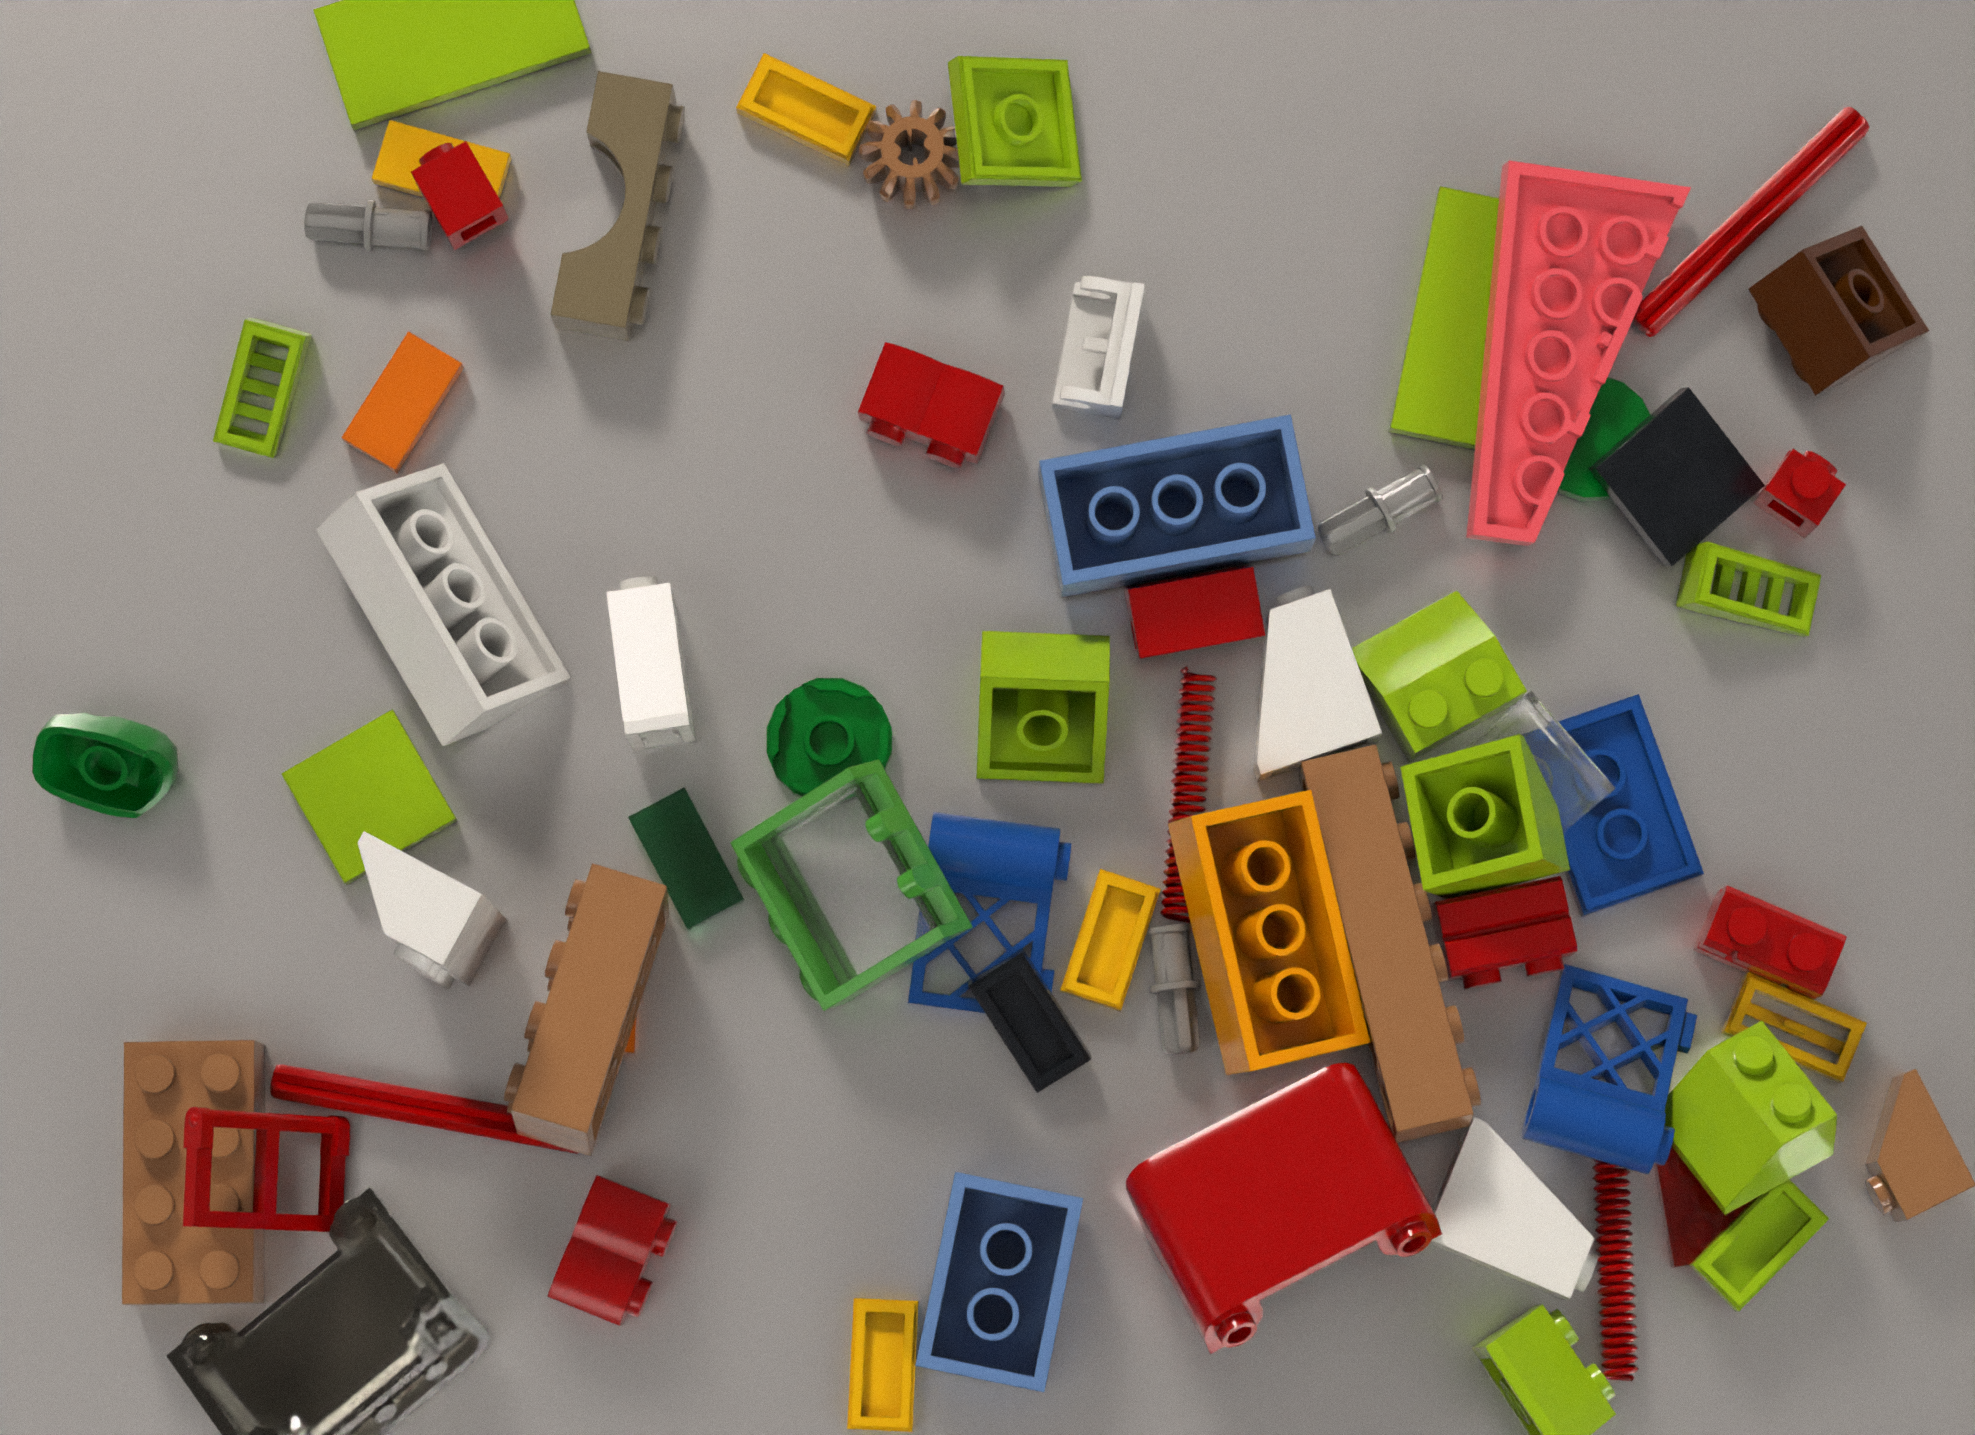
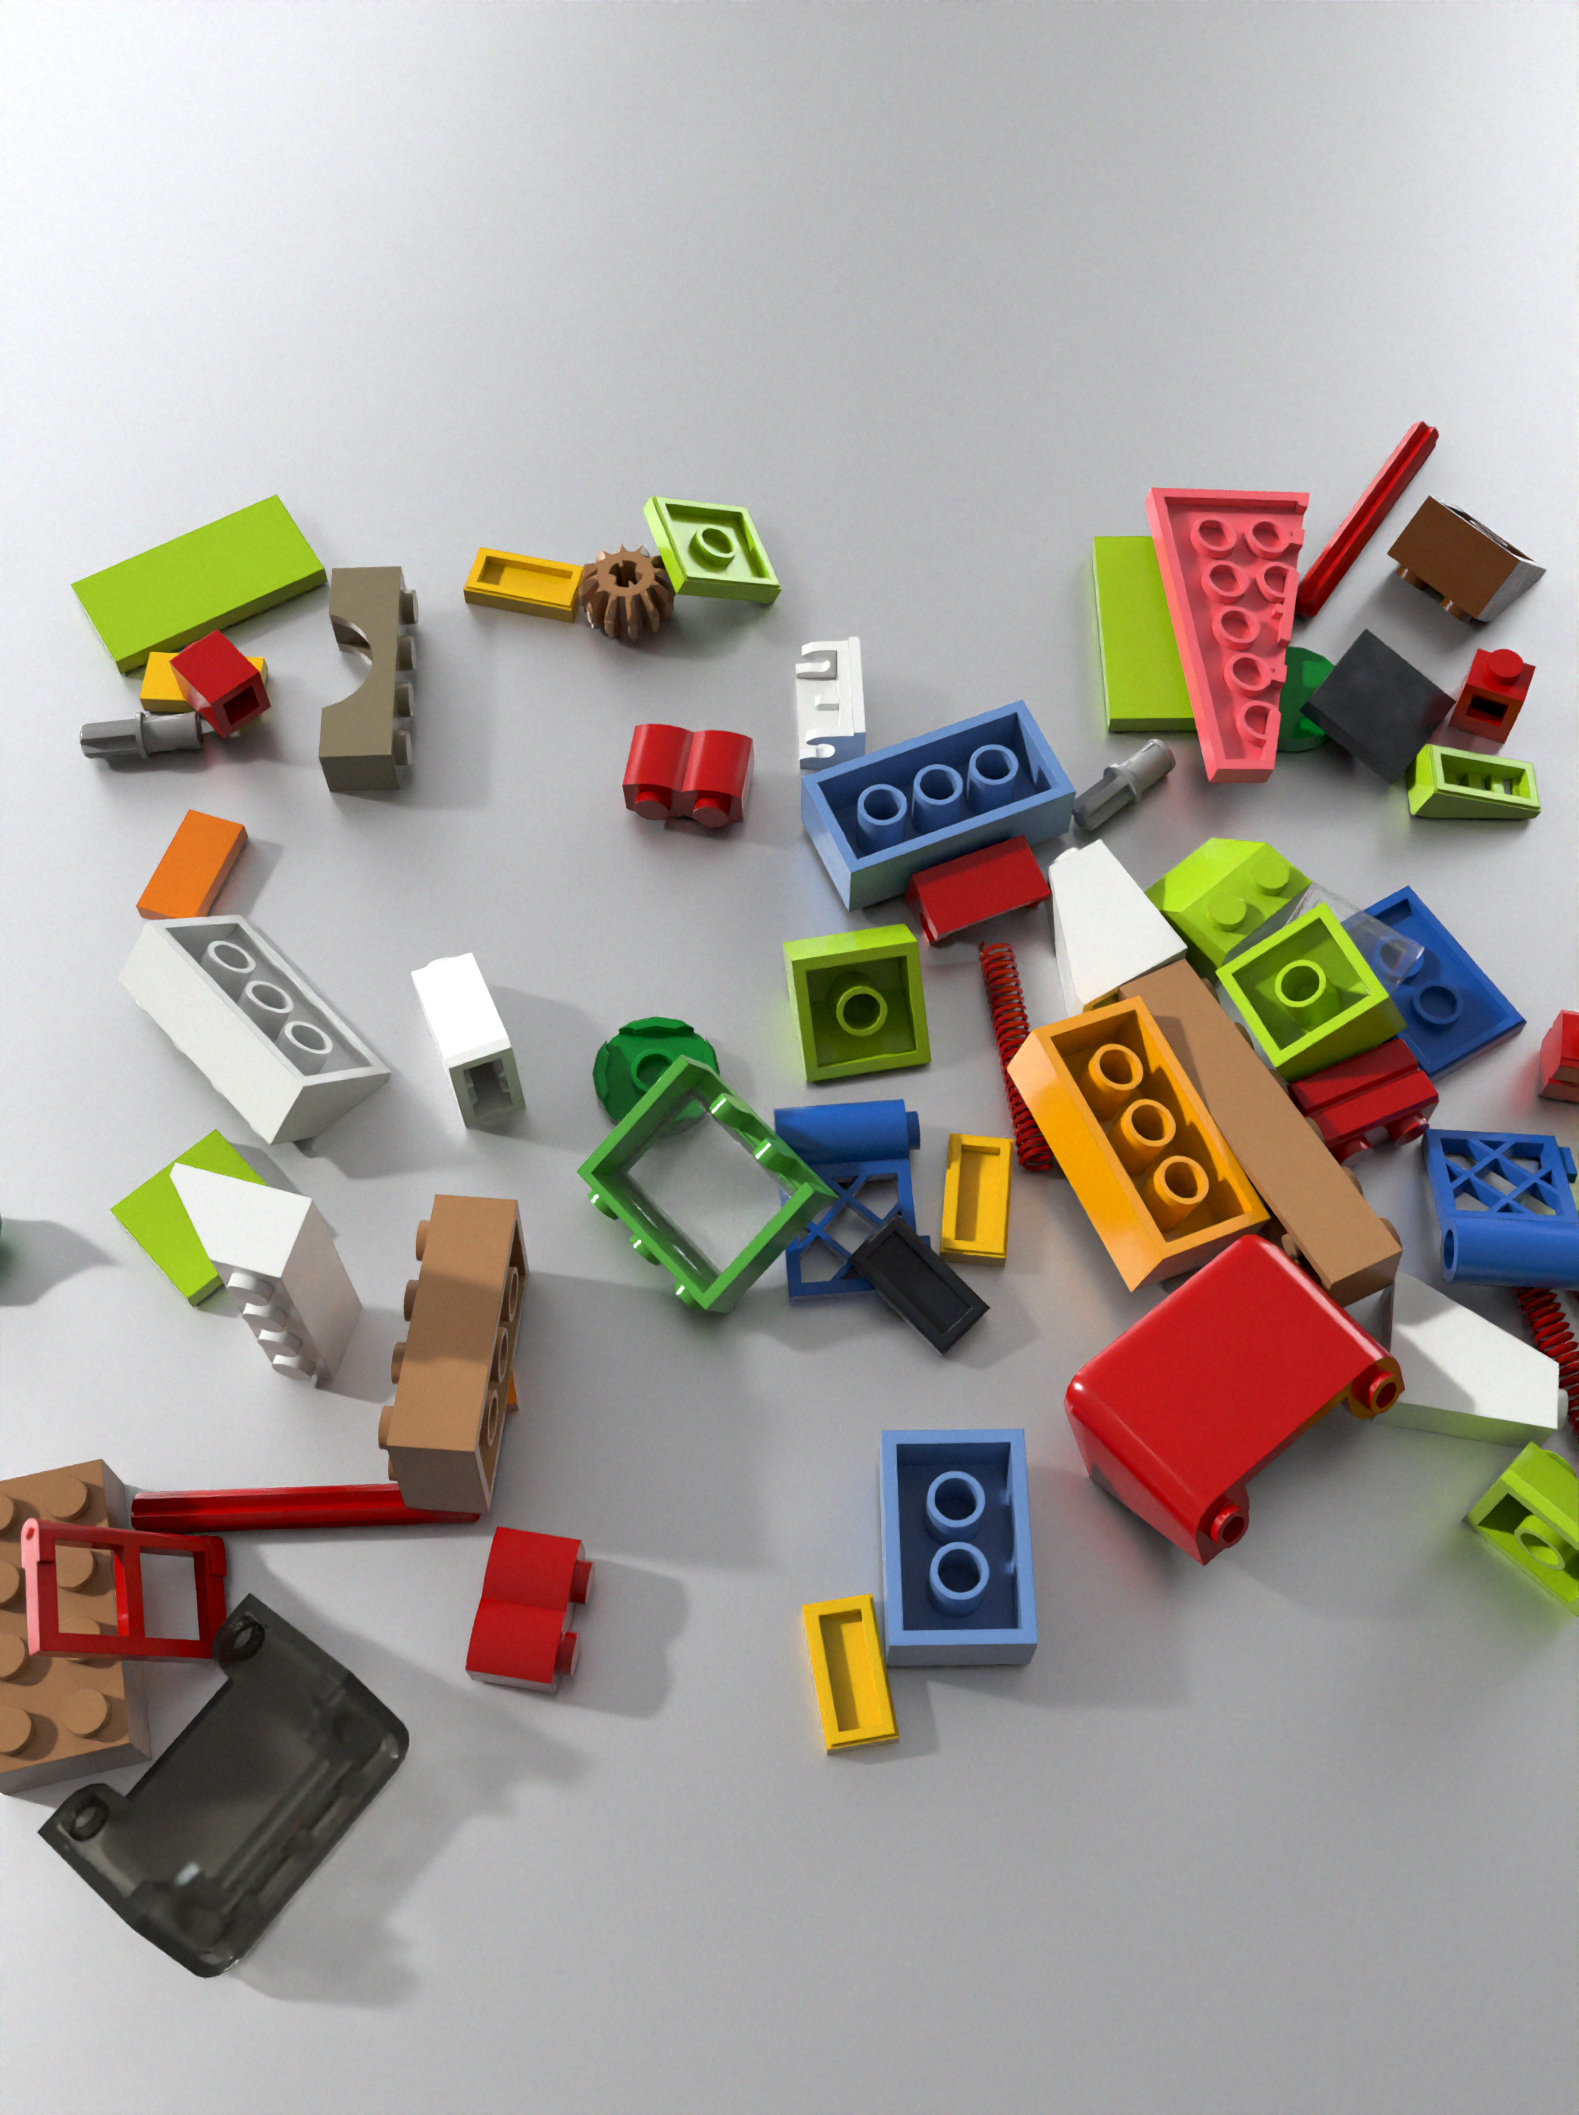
camera: 10 degrees left, 20 degrees down
lime slope [213,317,312,458] -> none
clear green tile [628,787,745,931] -> none
light grey axle [1148,924,1201,1054] -> none

